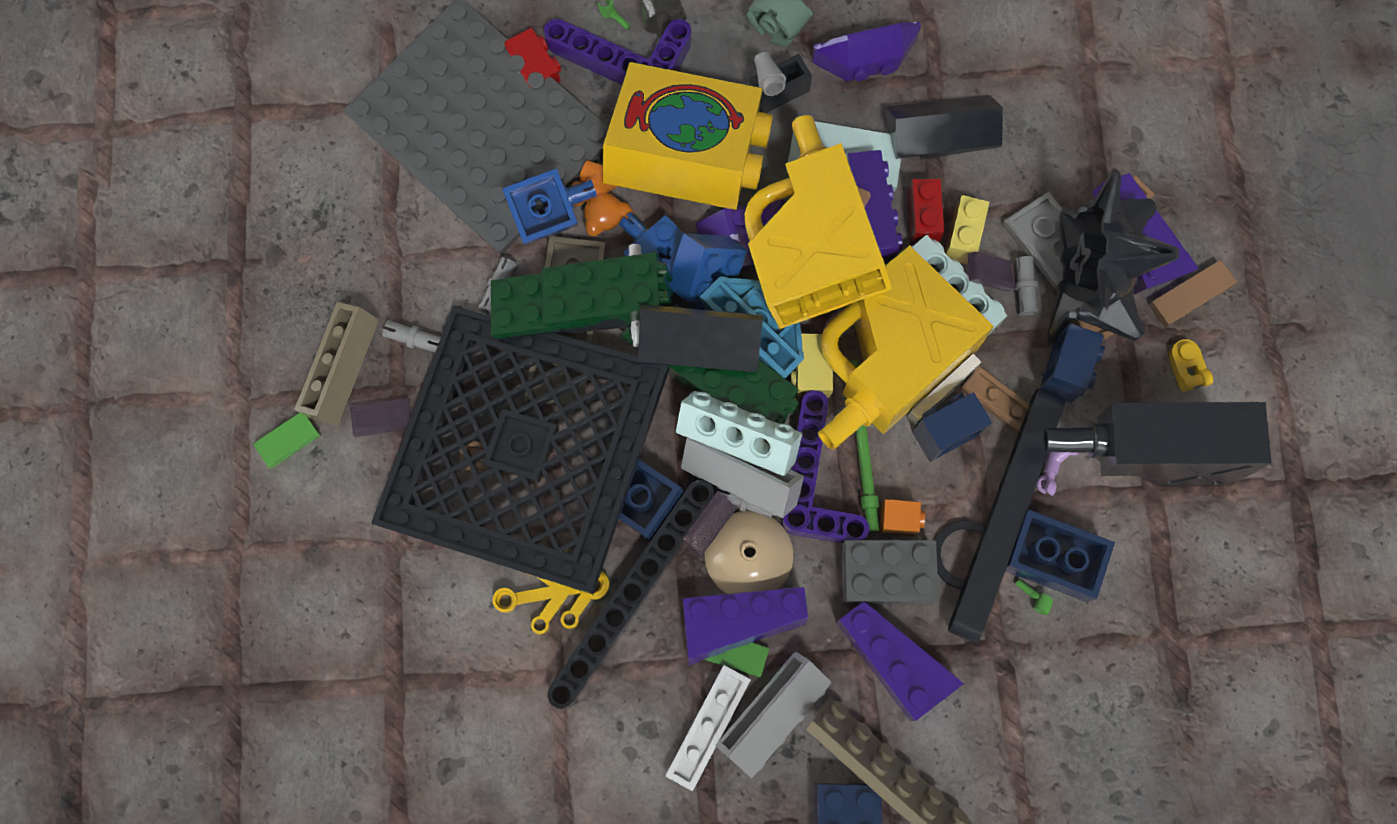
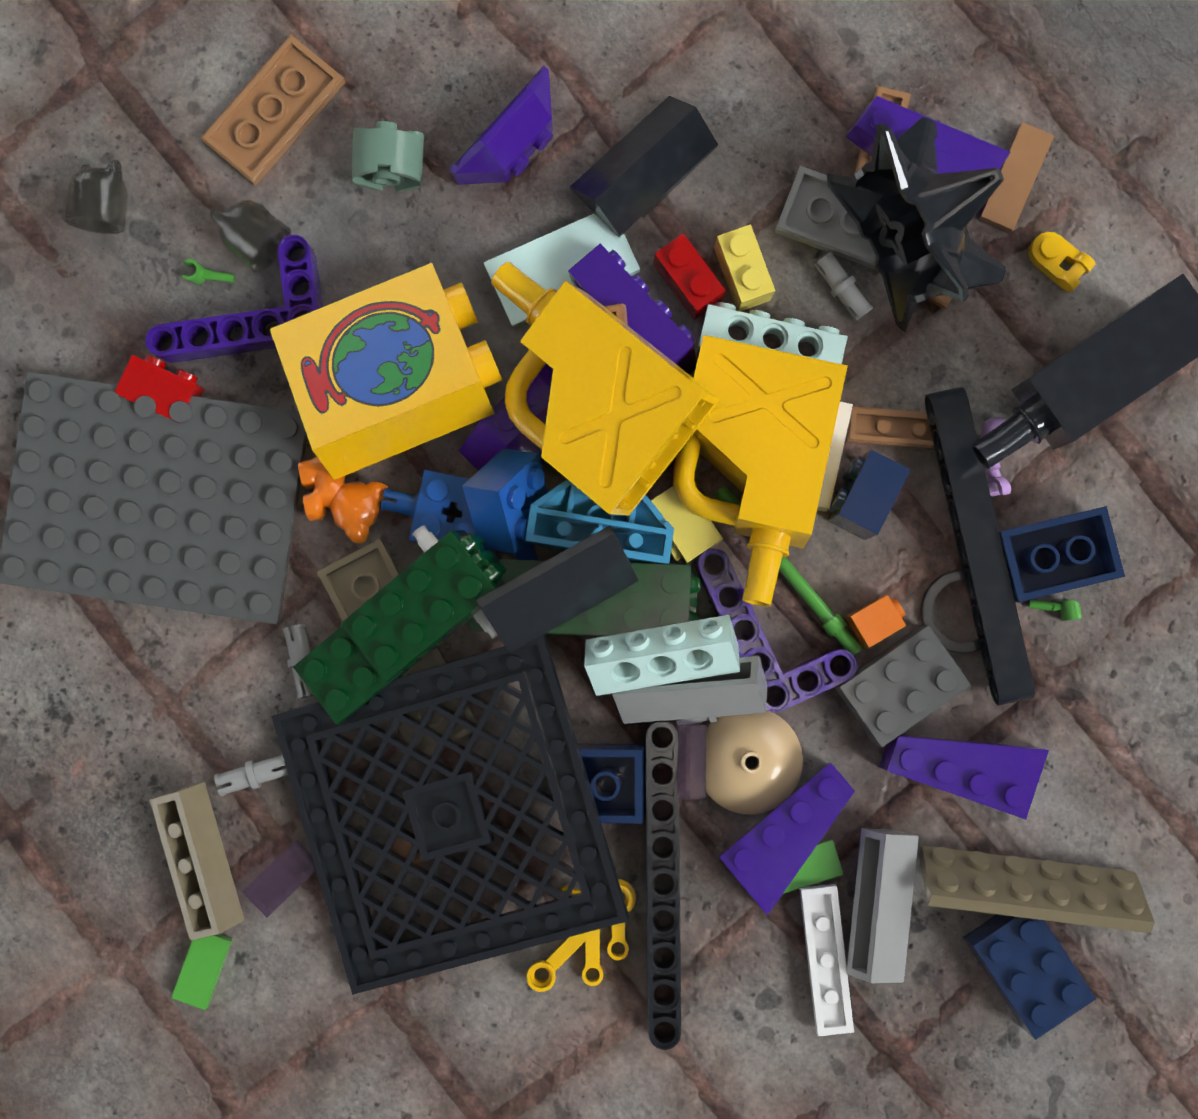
camera: 30 degrees left, 10 degrees up
blue brick [502,168,597,246] -> none
black brick [749,54,812,113] -> none
light grey cone [754,52,786,96] -> none
clear purple tile [968,251,1015,292] -> none
dark blue brick [1039,323,1105,403] -> none

